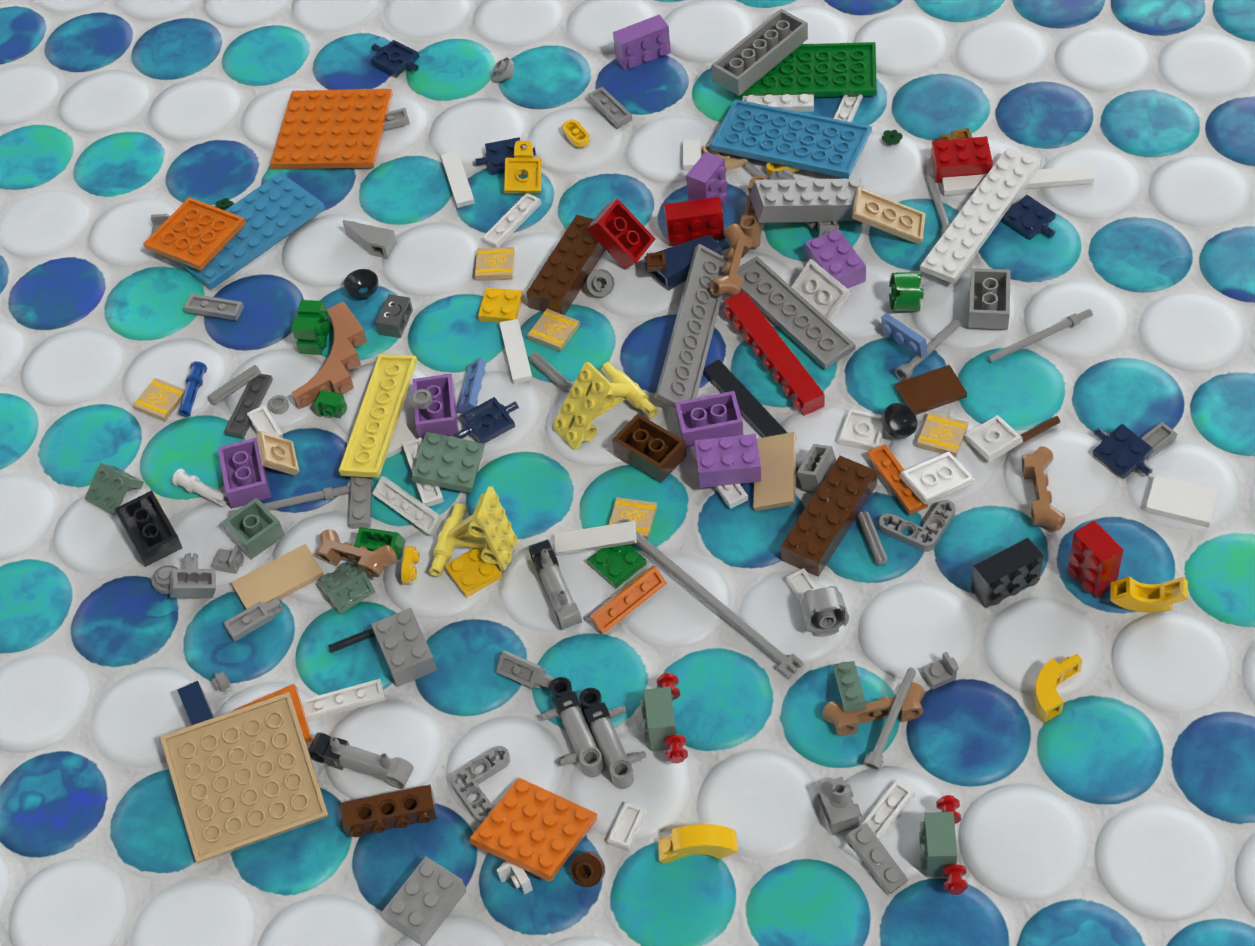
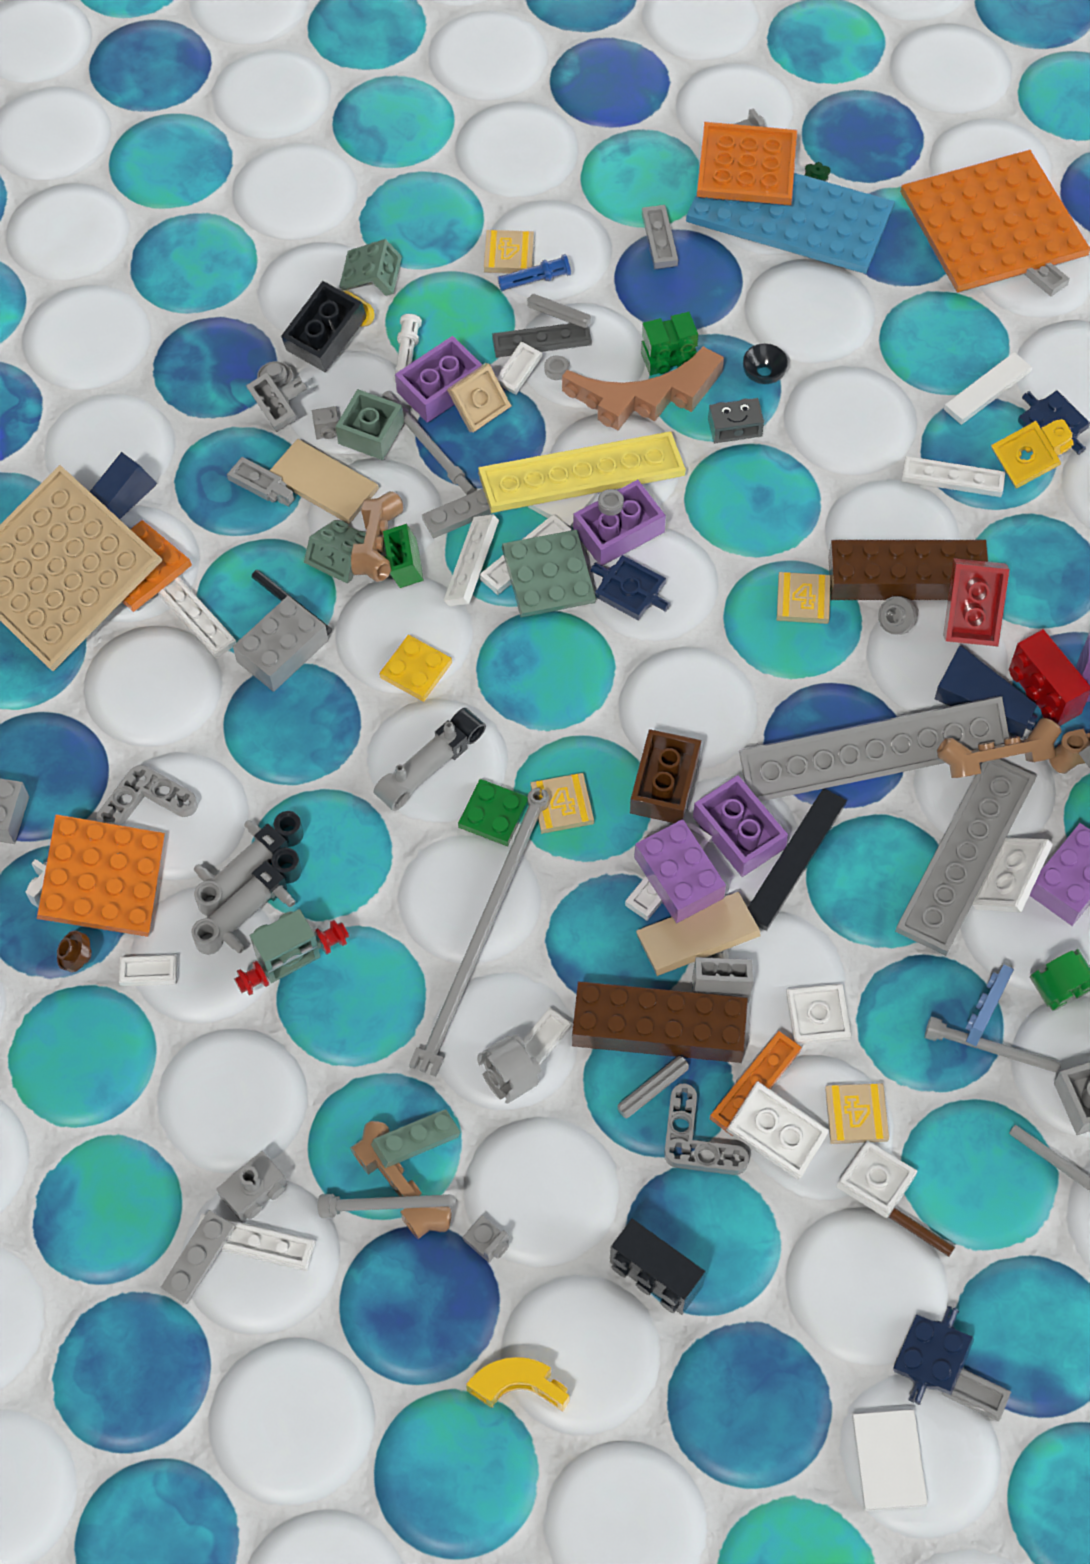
camera: 60 degrees right, 10 degrees up
light grey plate [212,671,231,692] -> none
light grey piece [308,732,414,789] -> none
green brick [314,390,347,419] -> none
reddish brown brick [341,784,437,837] -> none
light grey slope [343,220,397,259] -> none
yellow plate [401,546,420,584] -> none
light yellow plate [429,486,517,577] -> none
medium blue plate [457,357,486,414] -> none
tan tile [475,247,515,280] -> none
yellow plate [478,288,524,323] -> none
light grey hinge [496,651,555,689] -> none
white tile [499,319,533,384] -> none
light grey axle [529,352,571,392] -> none
light yellow plate [552,362,659,450] -> none
white tile [555,521,637,555] -> none
orange plate [589,566,667,634] -> none
reddish brown tile [646,252,667,272] -> none
yellow arch [658,824,738,864] -> none
red brick [723,291,825,416] -> none
black piece [881,403,918,439] -> none
reddish brown tile [895,364,967,415] -> none
sand green brick [919,795,968,895] -> none
medium nougat plate [1021,446,1065,532] -> none
red brick [1067,520,1124,599] -> none
yellow arch [1111,576,1188,613] -> none

